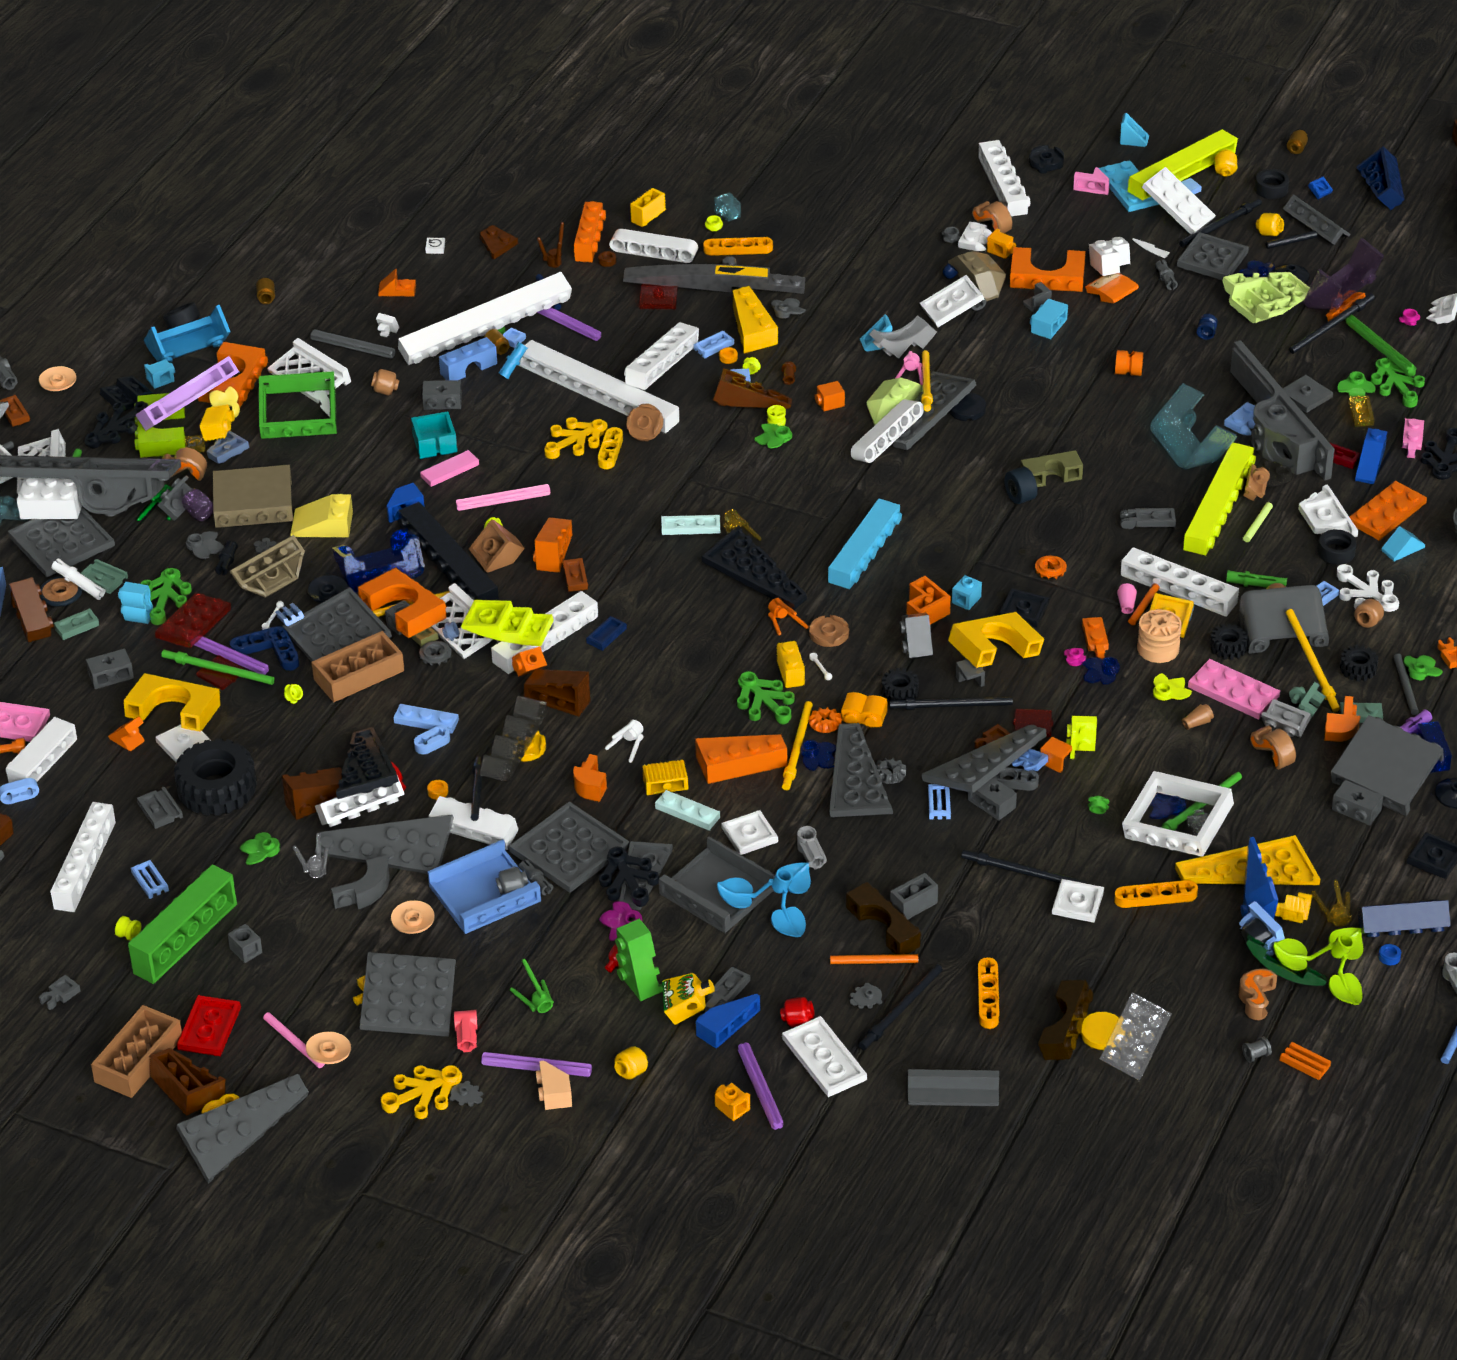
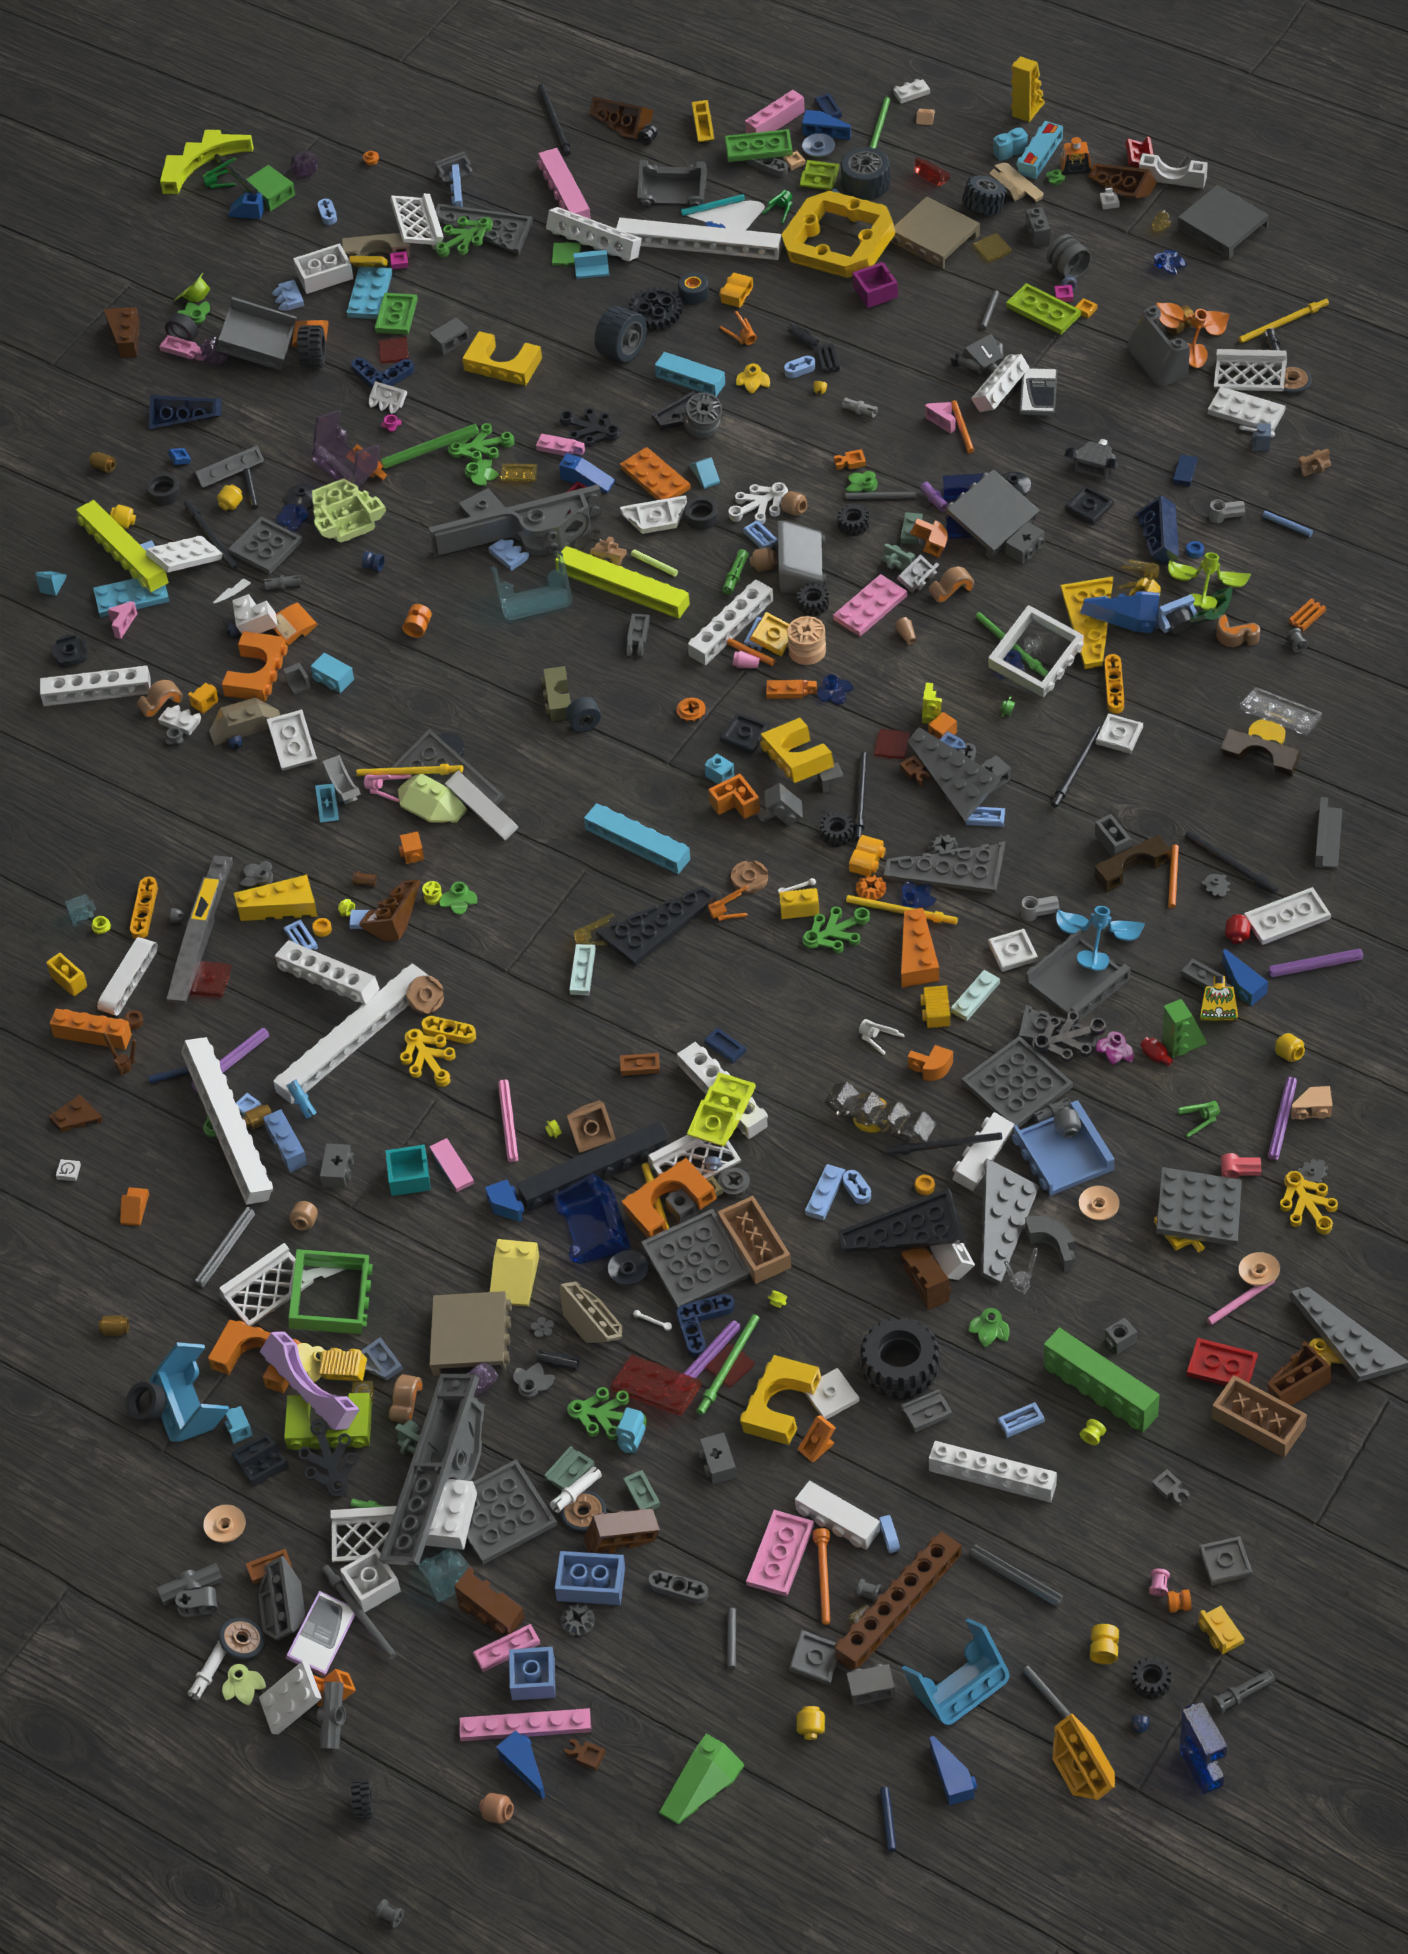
camera: 80 degrees left, 10 degrees up
light blue tile [275,603,304,626] -> none
white tile [376,313,399,337] -> none
orange brick [512,647,547,677] -> none
reddish brown wedge [524,669,590,717] -> none
orange wedge [533,517,572,573] -> none
light orange brick [715,1083,750,1121] -> none
light orange beam [978,957,999,1029] -> none
dark pink plate [1064,648,1086,666] -> none
neon yellow plate [1153,673,1192,701] -> none
yellow bar [1285,609,1340,712] -> none
black bar [1289,293,1375,354] -> none

